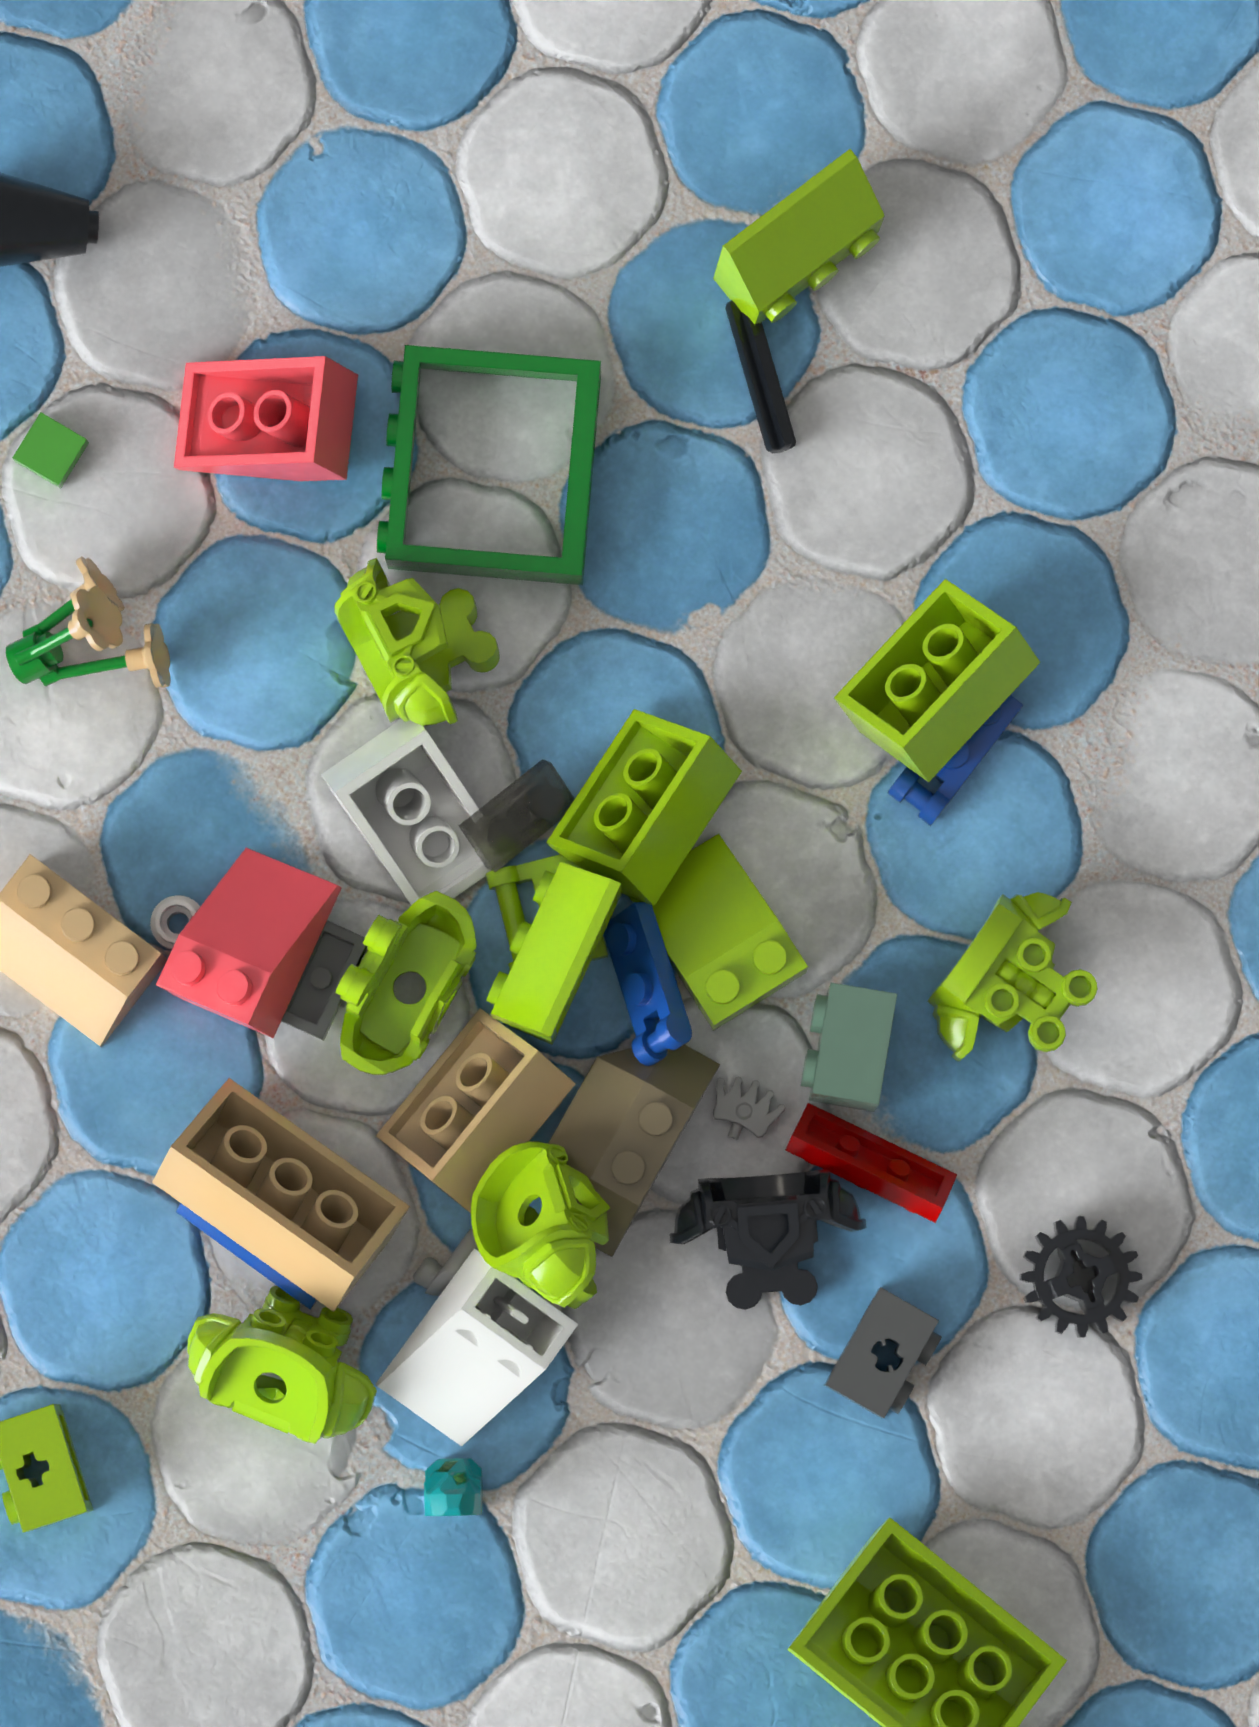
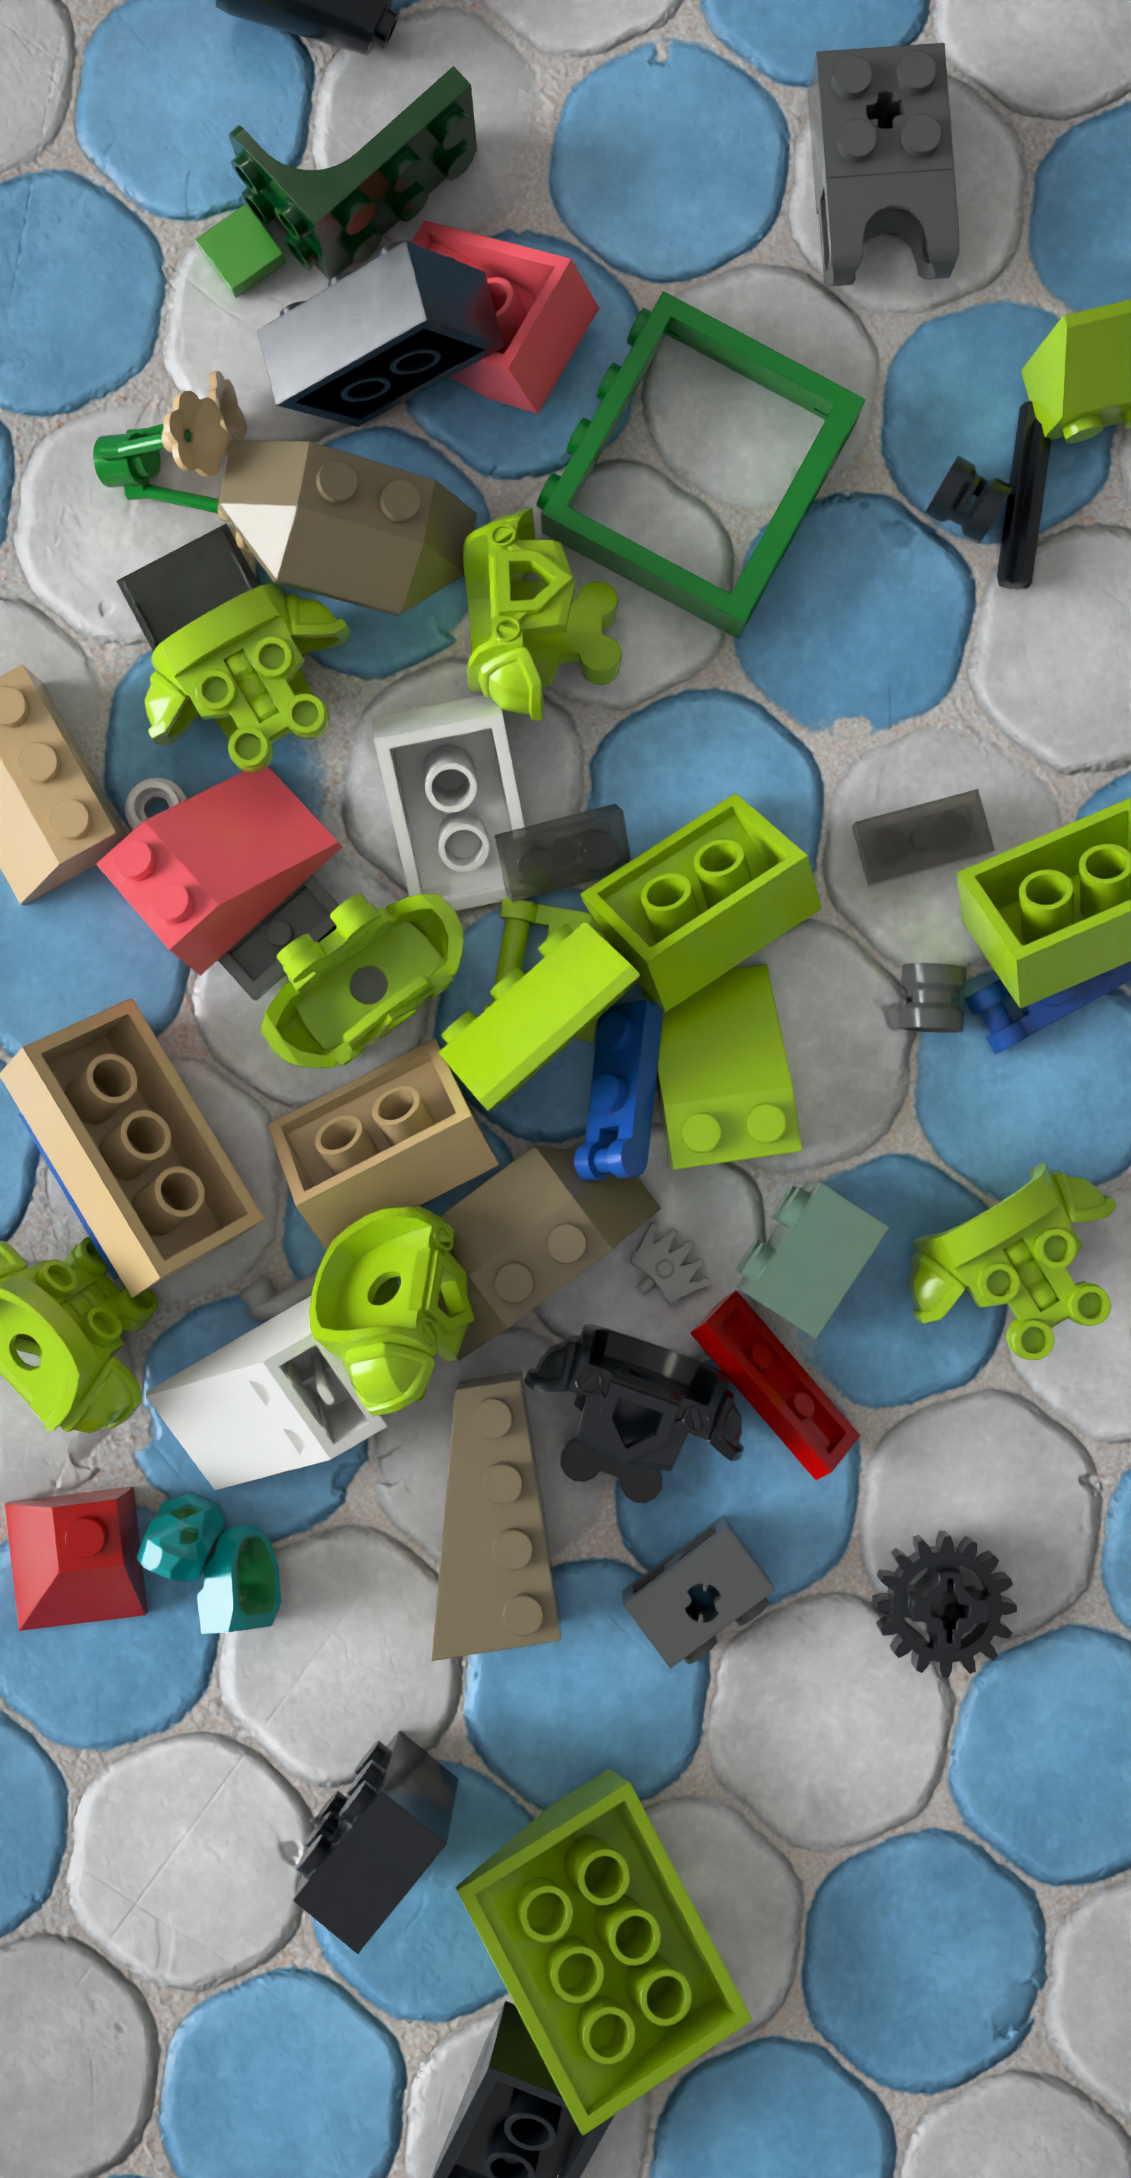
camera: 25 degrees right, 5 degrees up
none -> red slope [5,1486,148,1631]
none -> pearl dark grey piece [116,523,259,651]
none -> lime piece [144,584,351,773]
none -> teal rock [197,1524,281,1634]
none -> dark tan wedge [217,440,477,617]
none -> dark green bracket [229,66,477,281]
none -> black brick [257,241,504,427]
none -> black brick [293,1730,458,1954]
none -> dark tan wedge [431,1371,561,1661]
none -> dark grey brick [807,43,959,286]
none -> clear smoke plate [852,789,995,886]
none -> dark grey wheel [898,963,967,1033]
none -> black wheel [925,455,1013,544]

